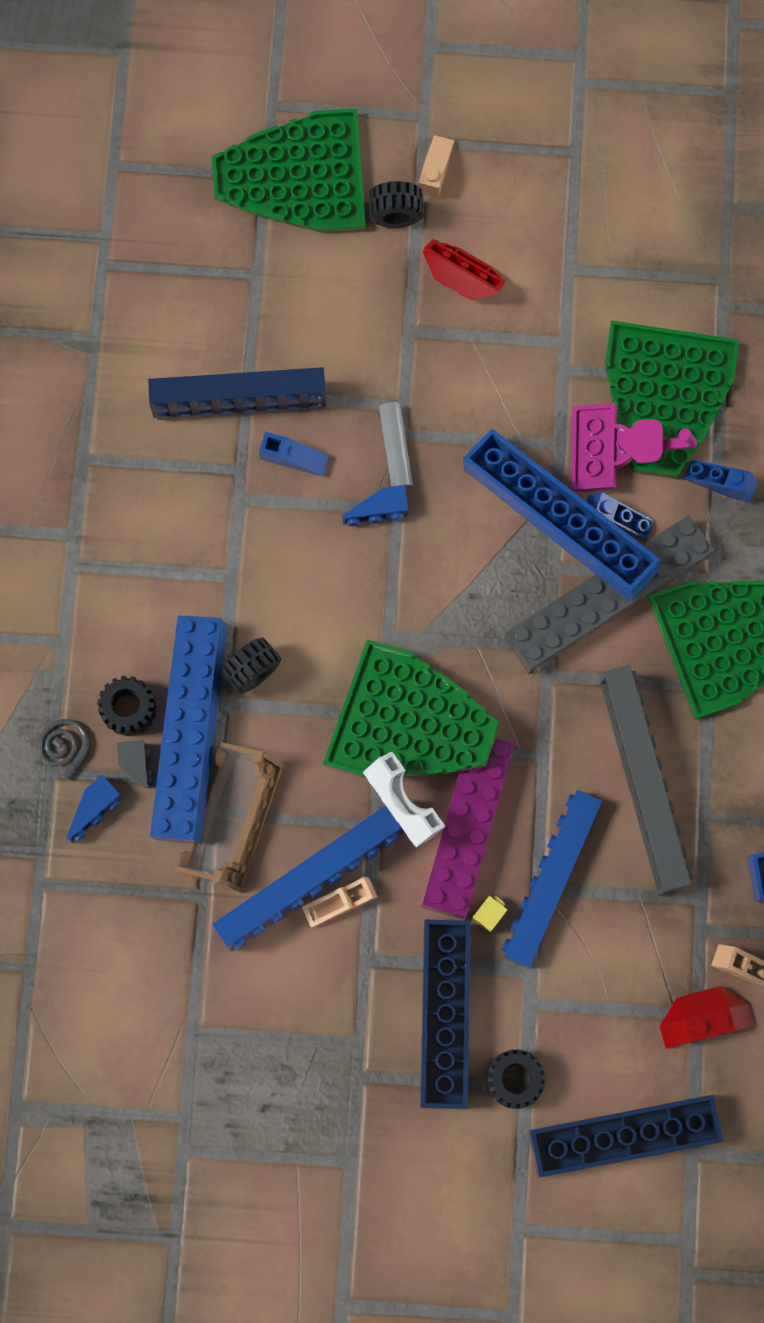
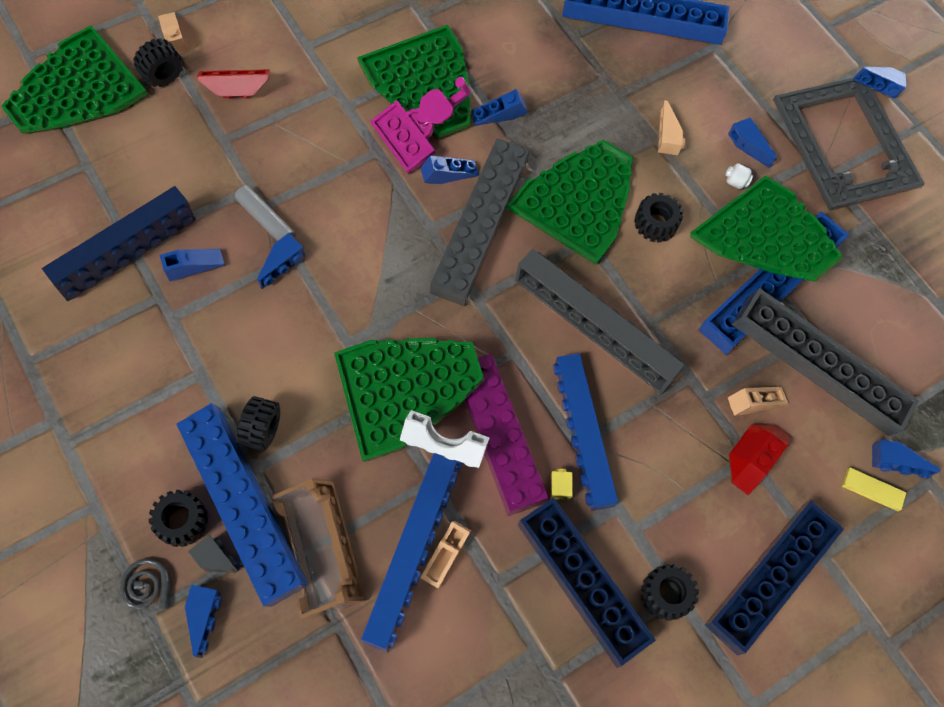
camera: 40 degrees left, 10 degrees down
blue brick [463,429,661,602] -> none

